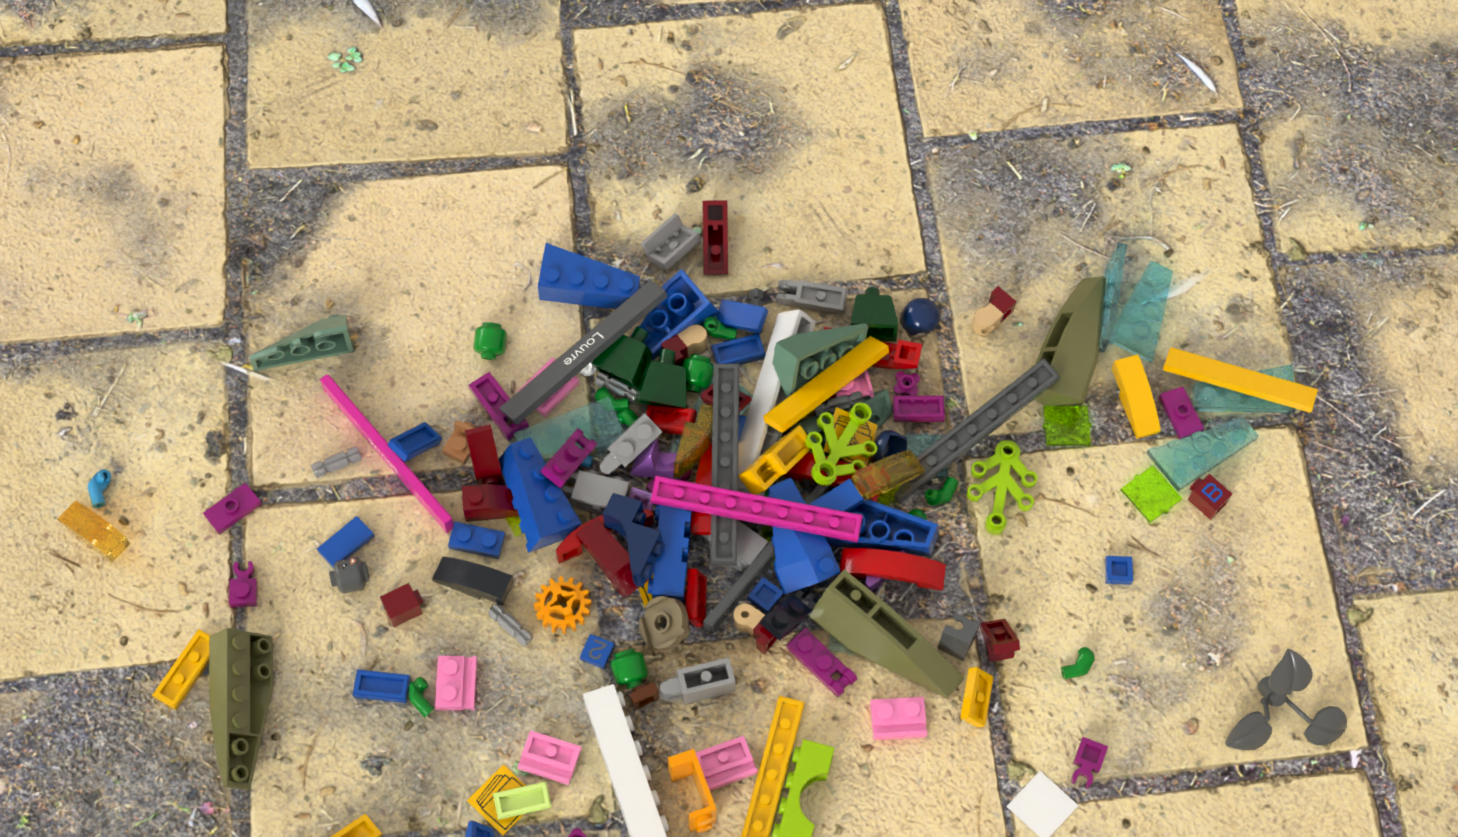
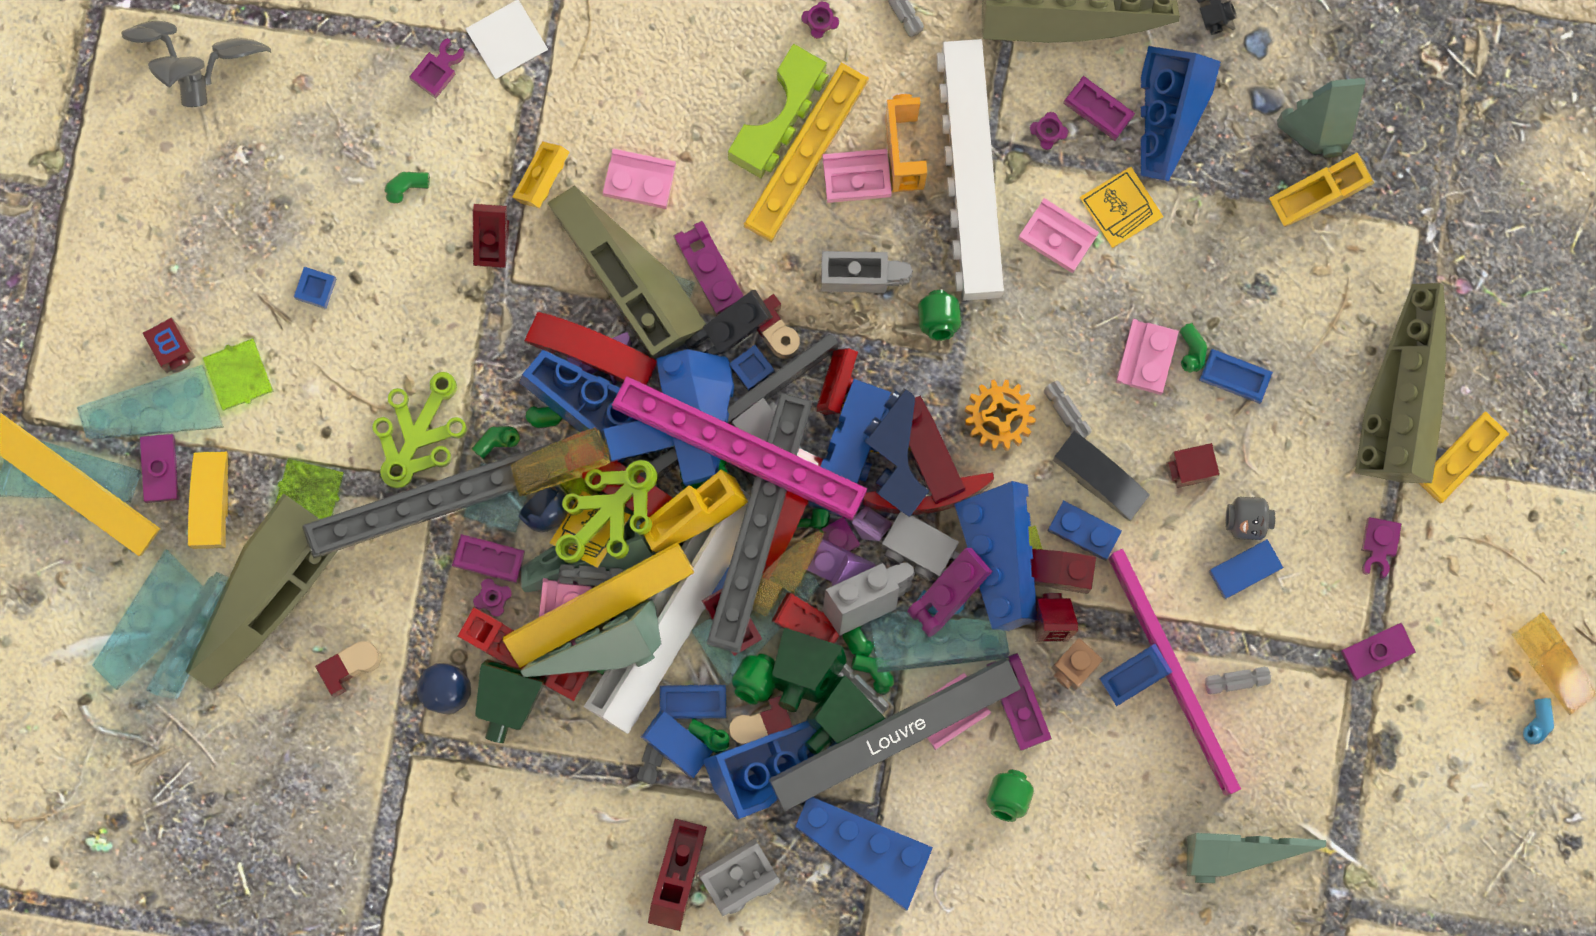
camera: 165 degrees left, 15 degrees up
yellowish green tile [493,781,552,820] -> none
blue tile [580,634,615,669] -> none
reddish brown plate [630,682,659,711] -> none
dark tan plate [639,596,690,650] -> none
light grey hinge [775,279,847,315] -> none
dark grey hinge [938,615,981,661] -> none

